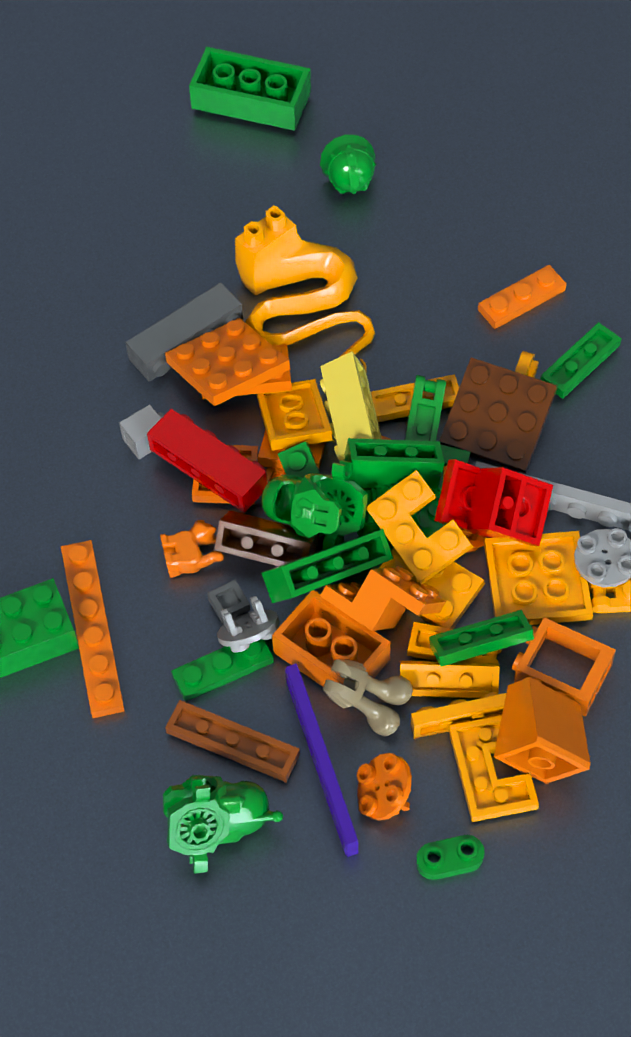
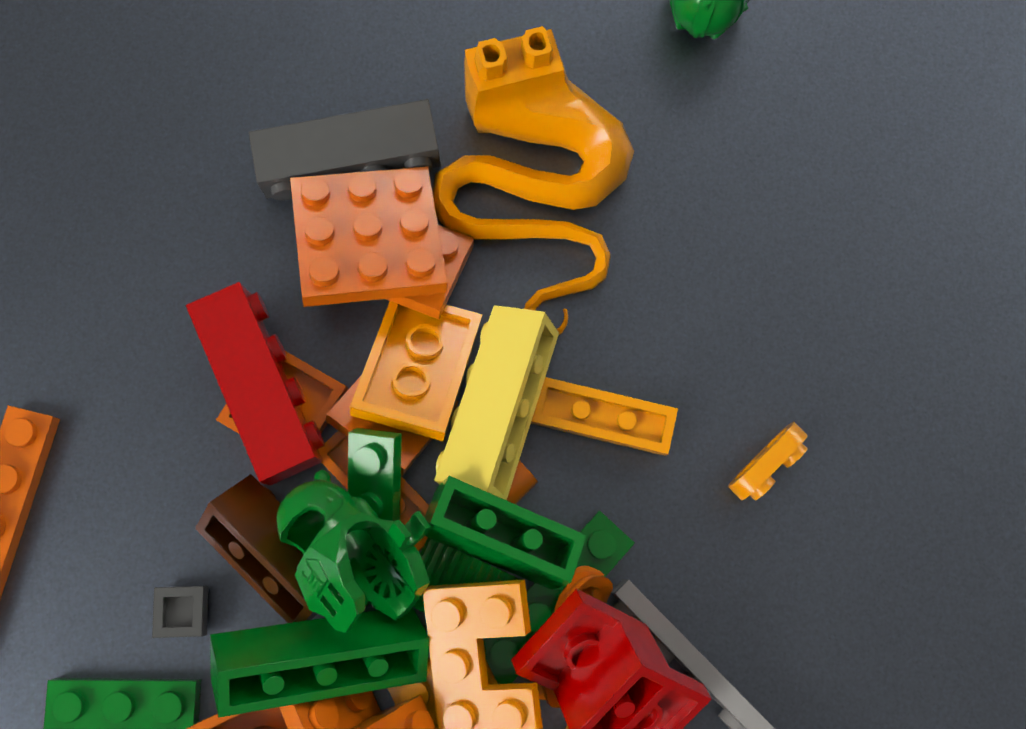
camera: 20 degrees right, 20 degrees up
light grey brick [119,405,164,459] -> none
orange animal [160,520,224,578] -> none
light grey plate [217,596,280,653] -> none
green plate [404,375,446,441] -> none
reddish brown plate [439,357,558,473] -> none
orange plate [478,265,567,329] -> none
green plate [540,322,622,399] -> none

